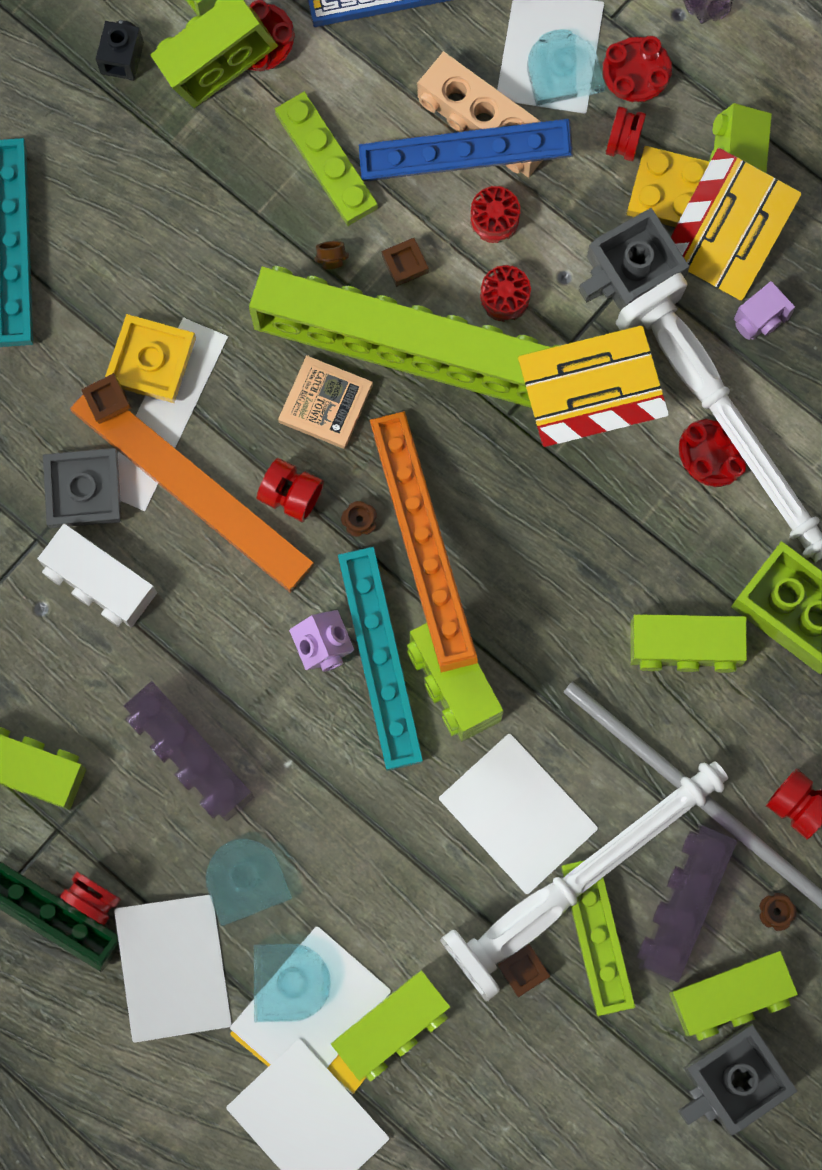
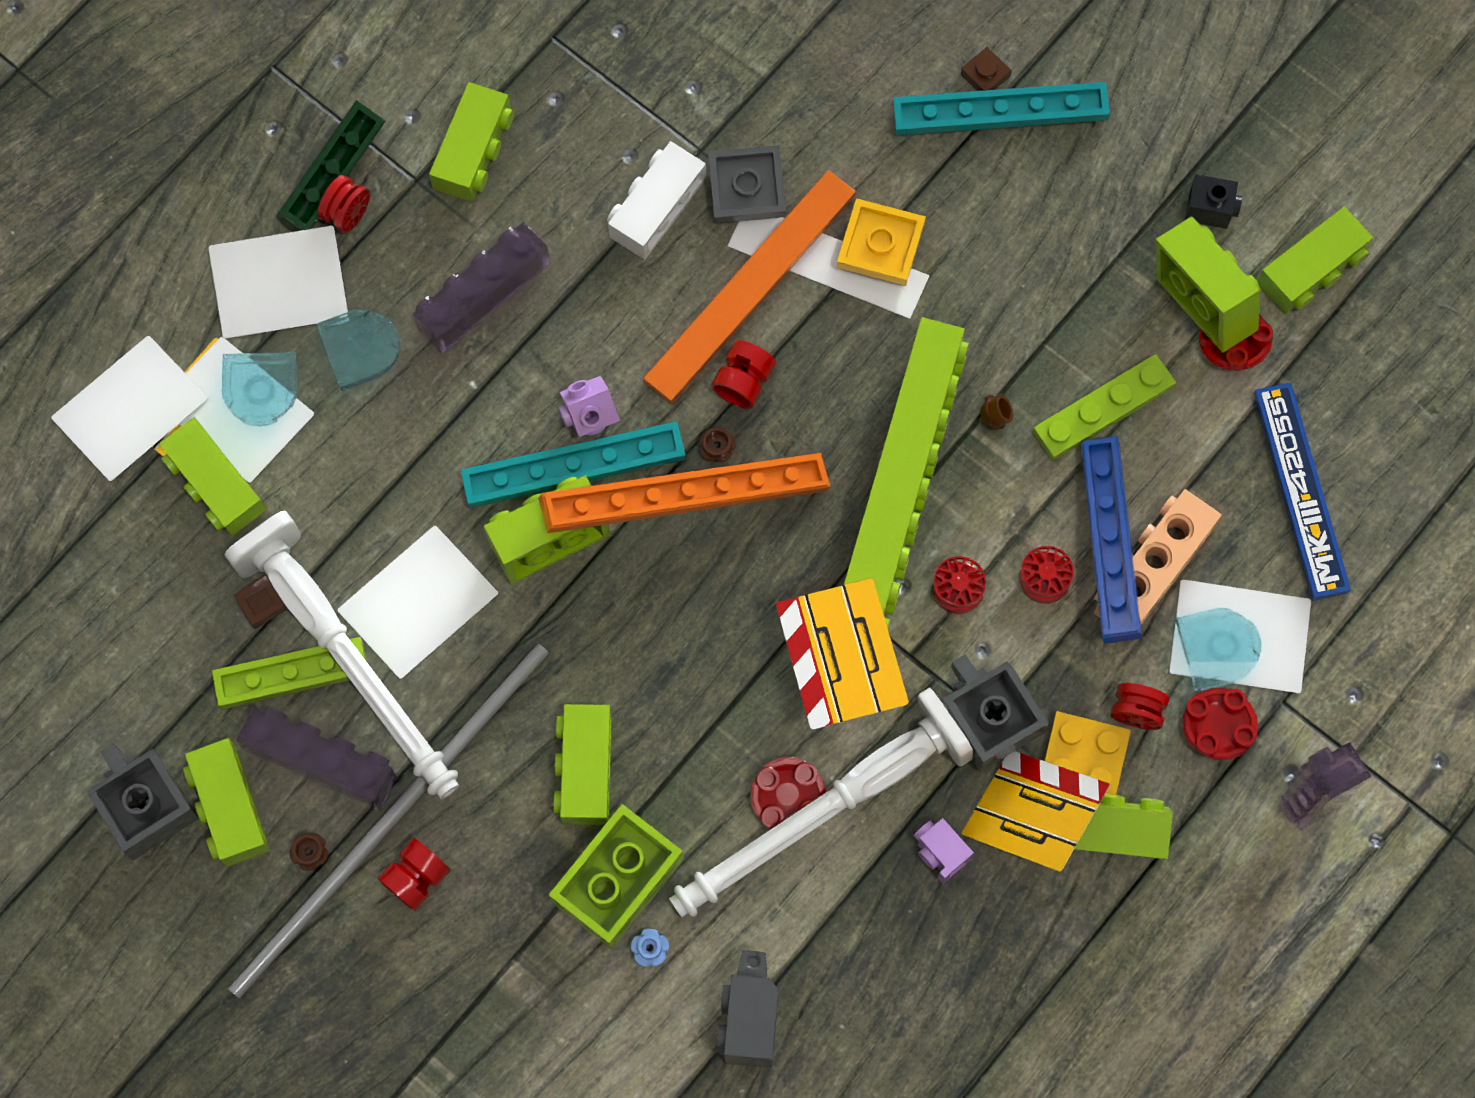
camera: 90 degrees right, 5 degrees down
reddish brown plate [81,373,132,424] -> none
light nougat tile [278,355,373,449] -> none
reddish brown plate [381,238,429,287] -> none

